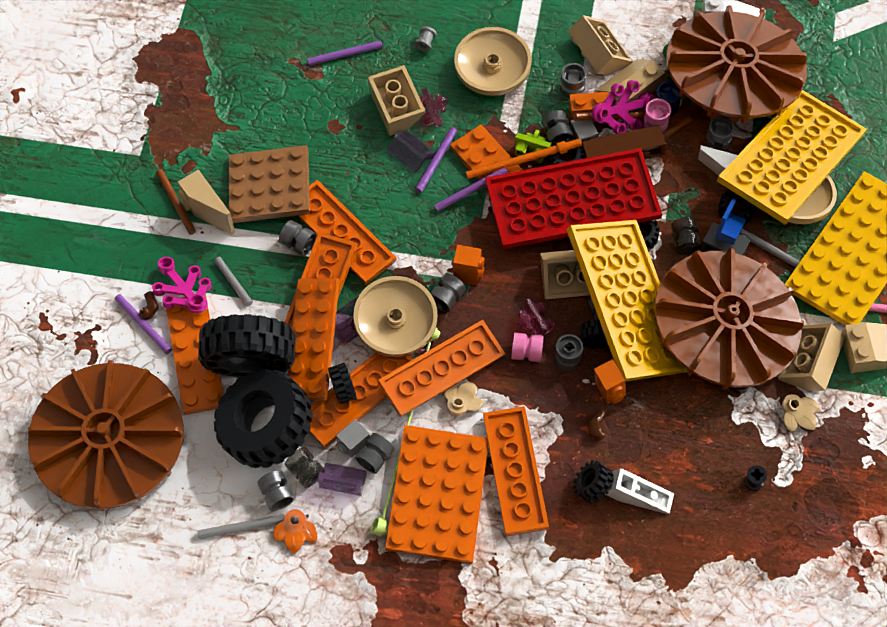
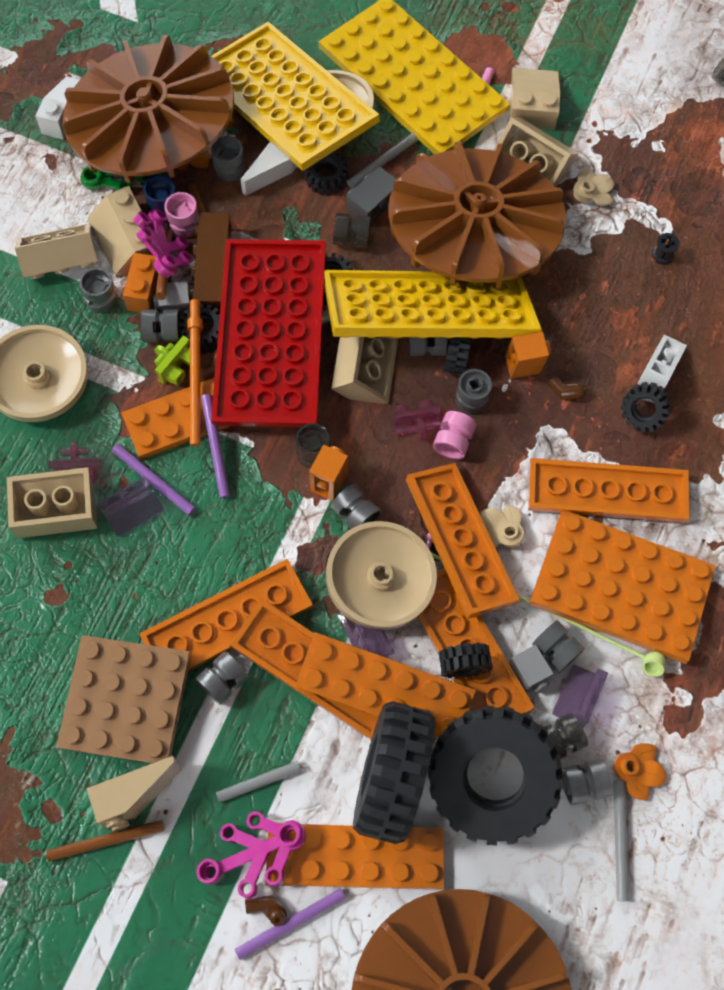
camera: 80 degrees left, 5 degrees up
blue panel [715,199,746,245] -> none
none -> clear smoke wheel [295,423,330,468]

